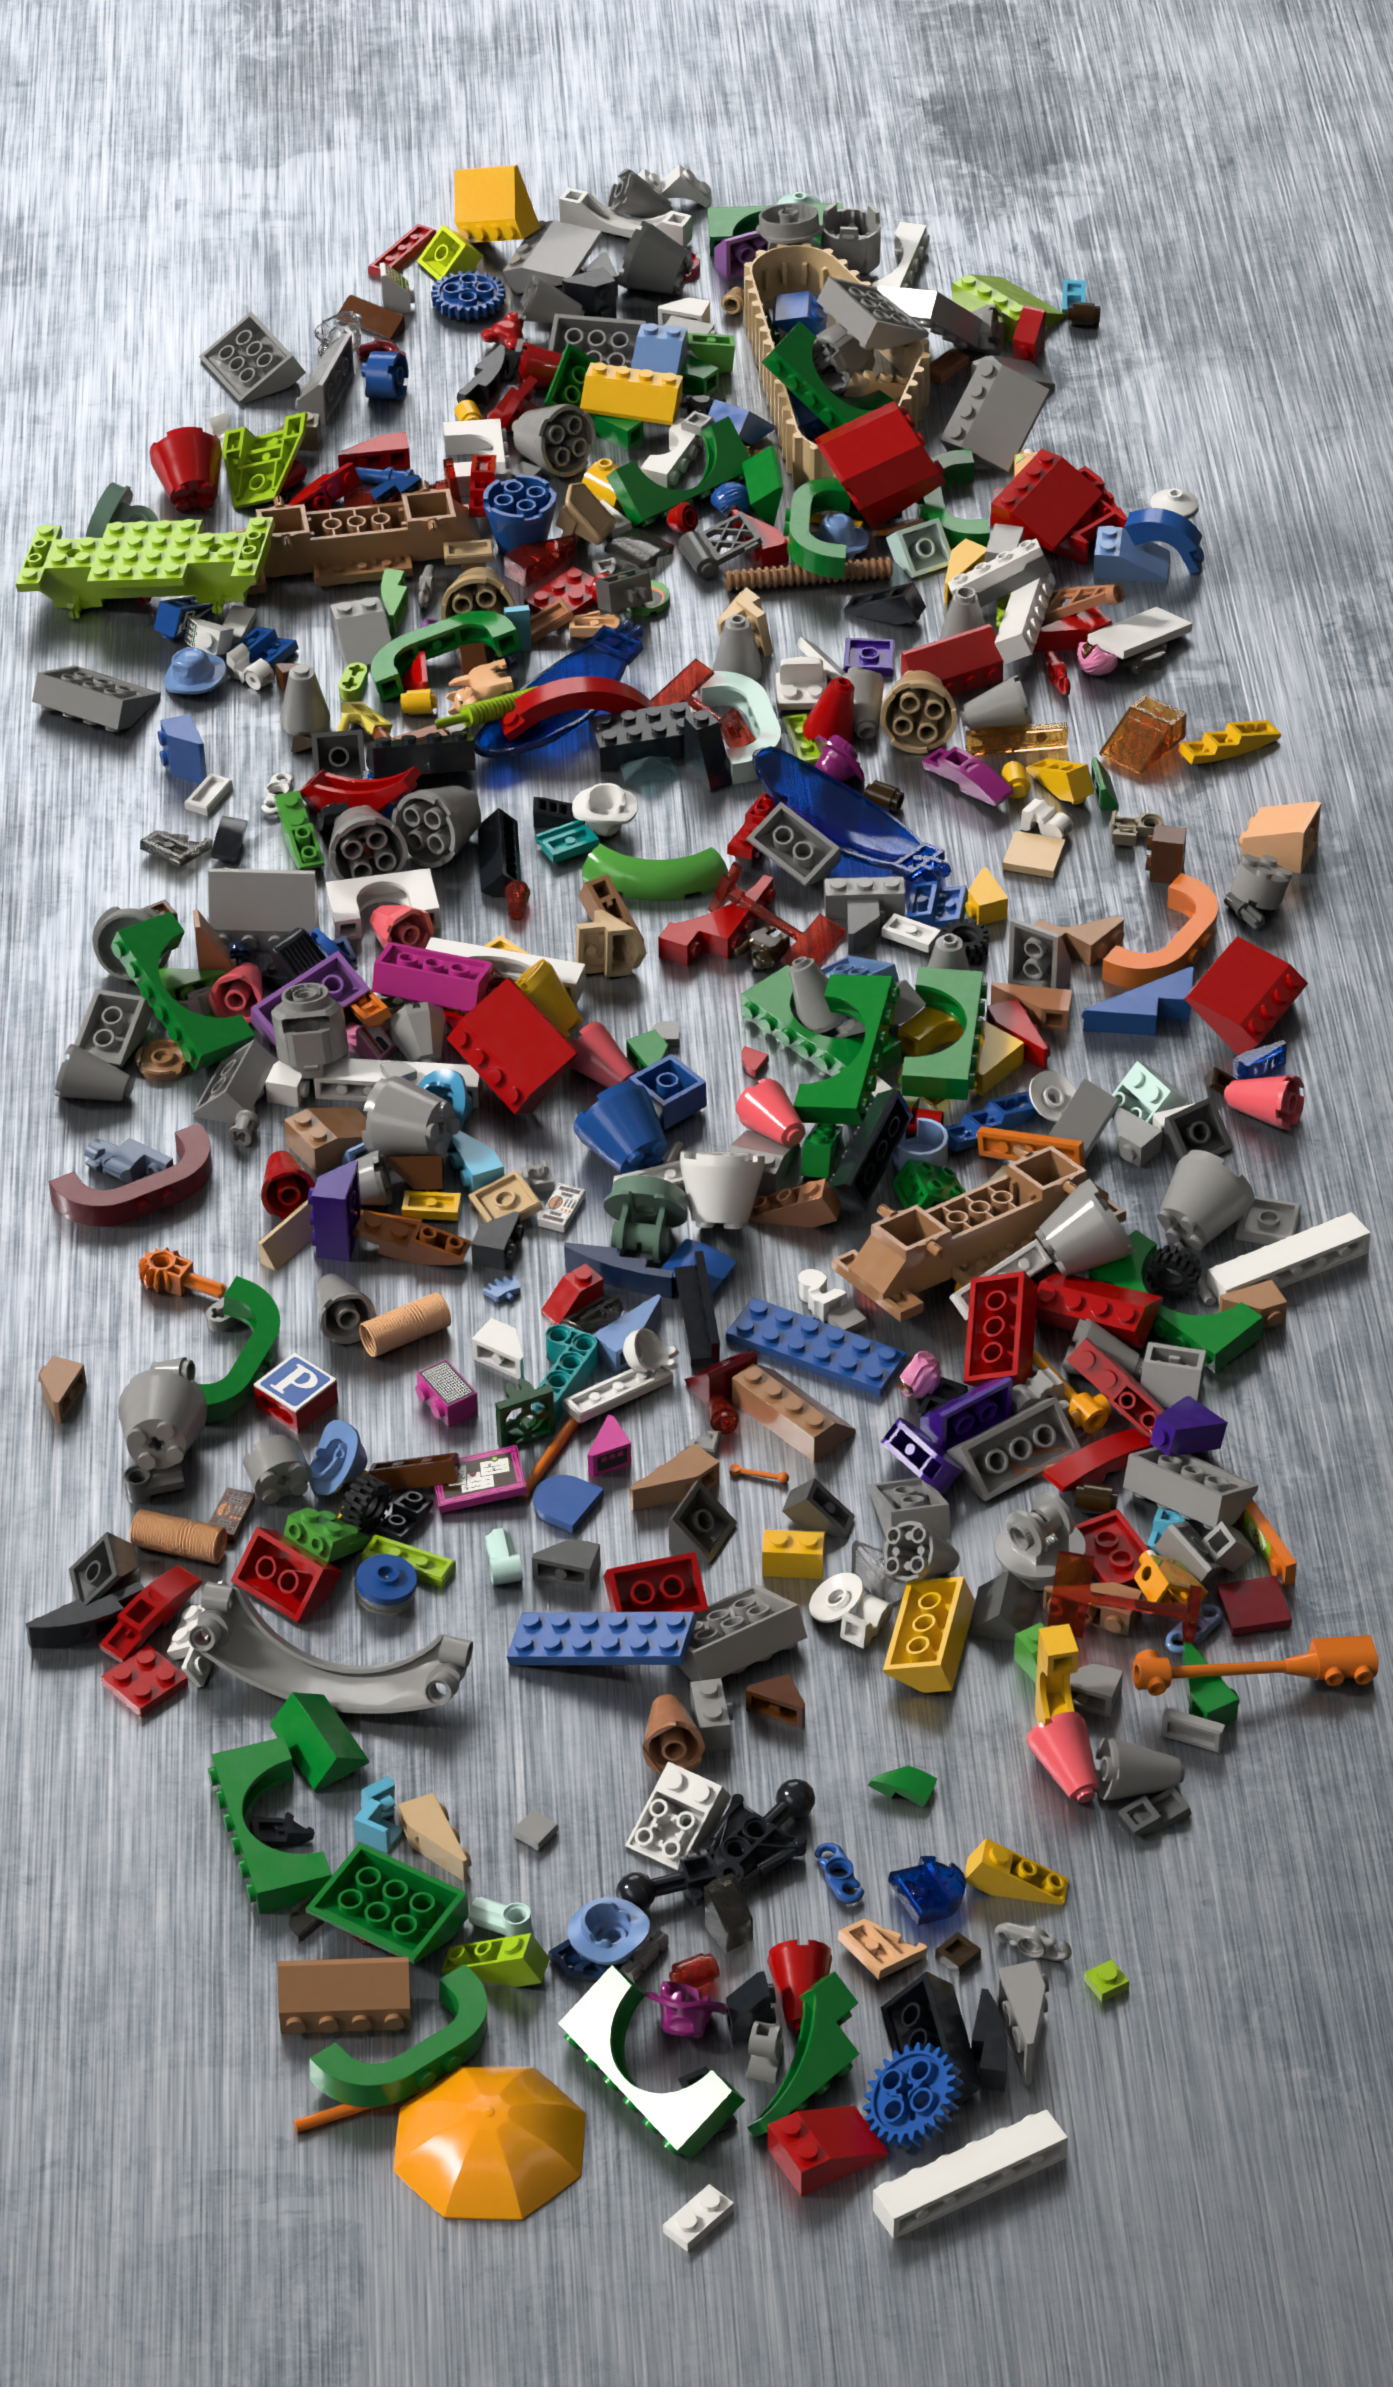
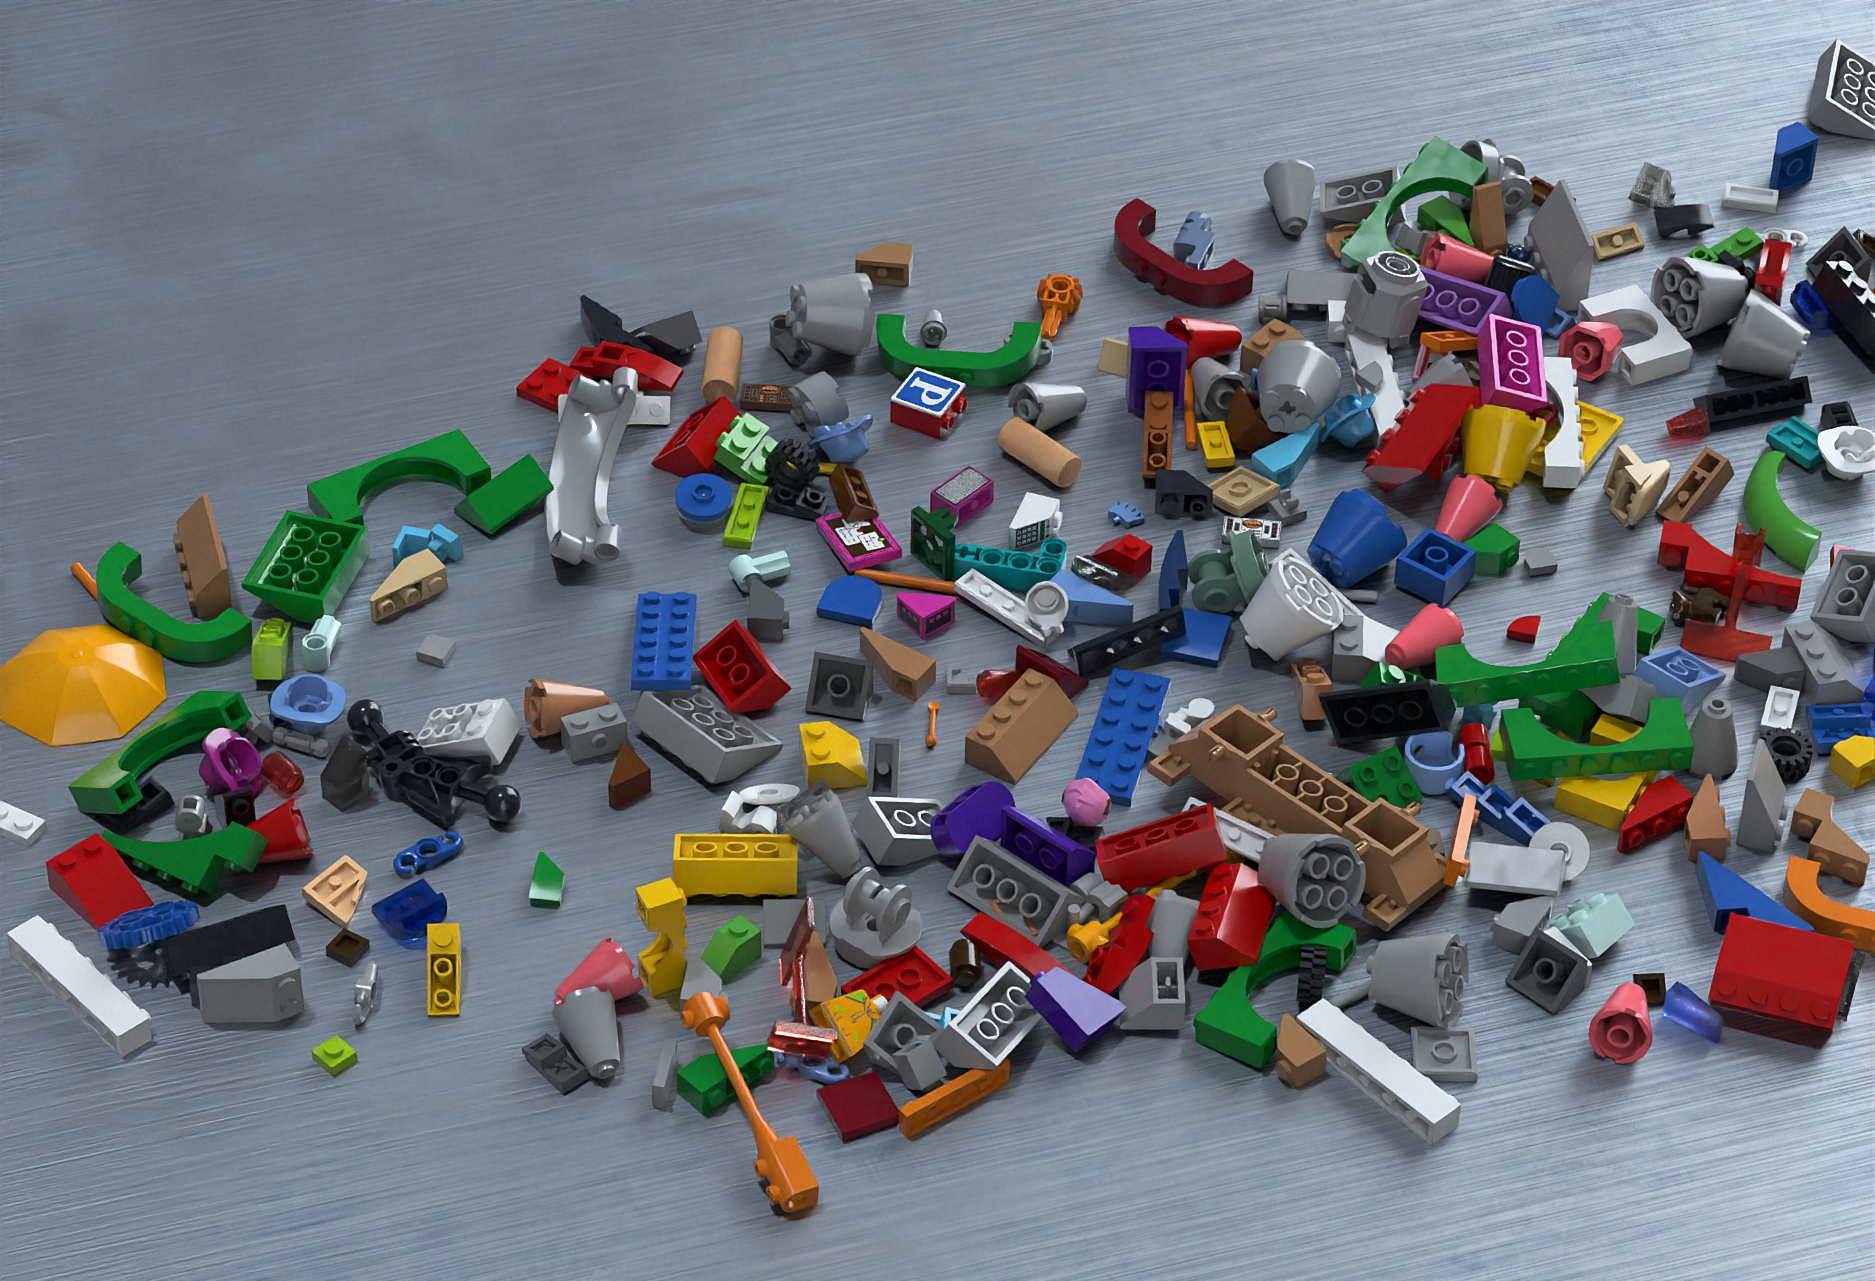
camera: 75 degrees right, 0 degrees up
black slope [249,1812,315,1849] -> none

